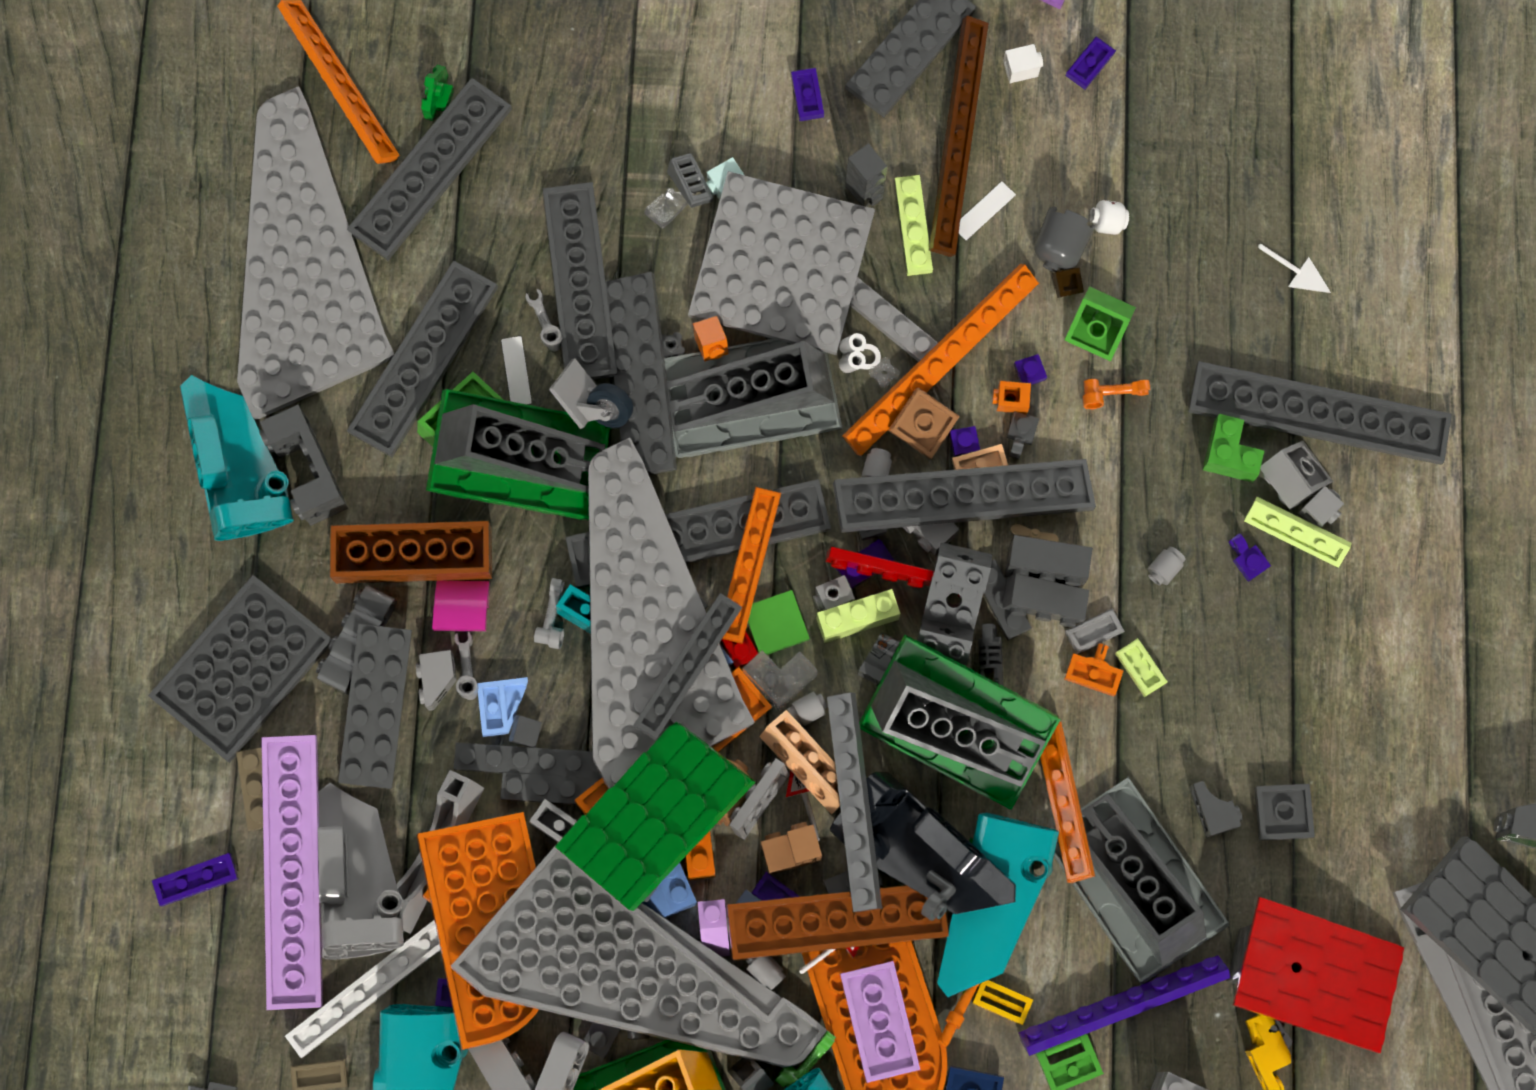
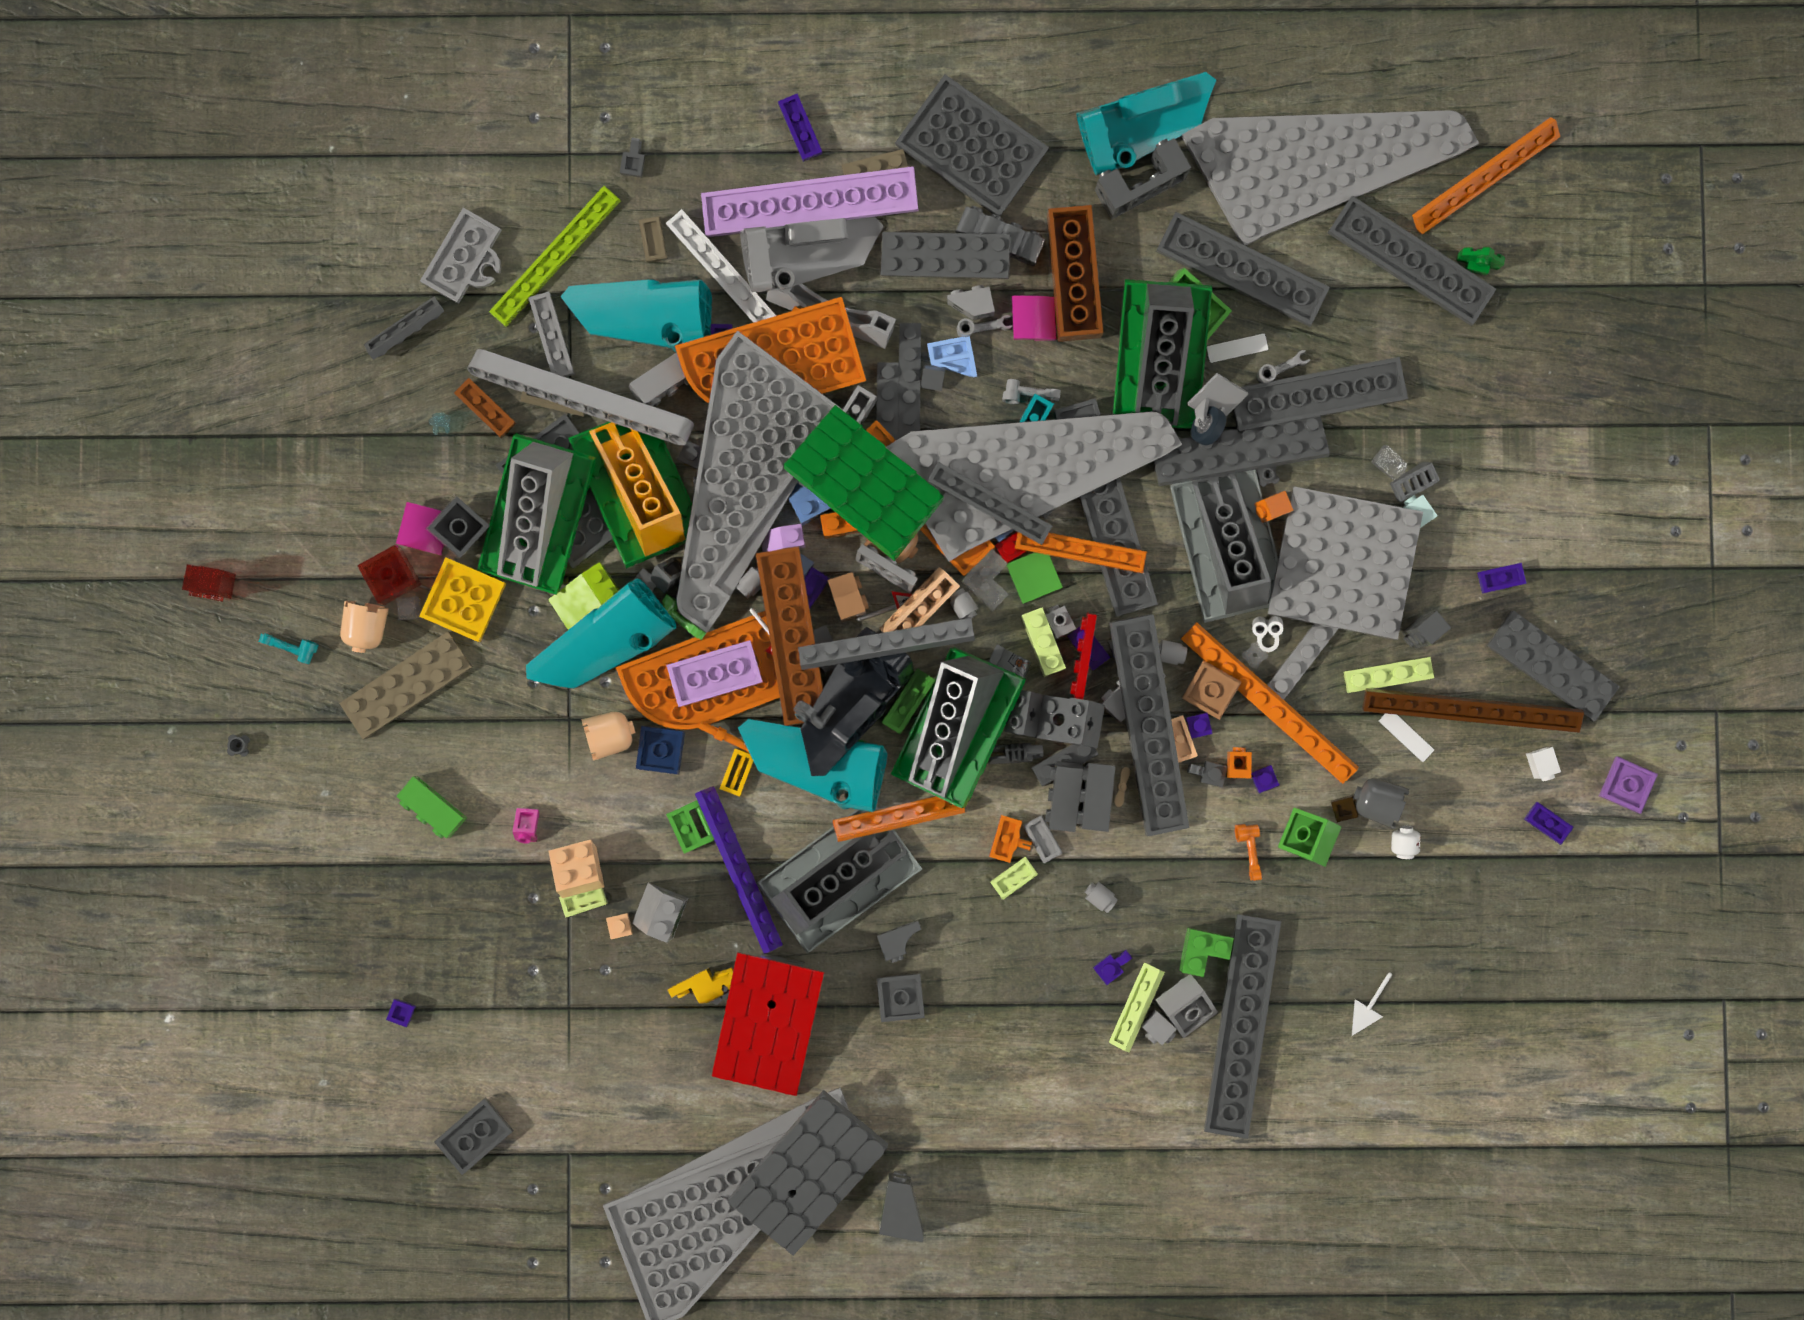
camera: 90 degrees right, 10 degrees up
none -> bright green plate [882,668,935,734]

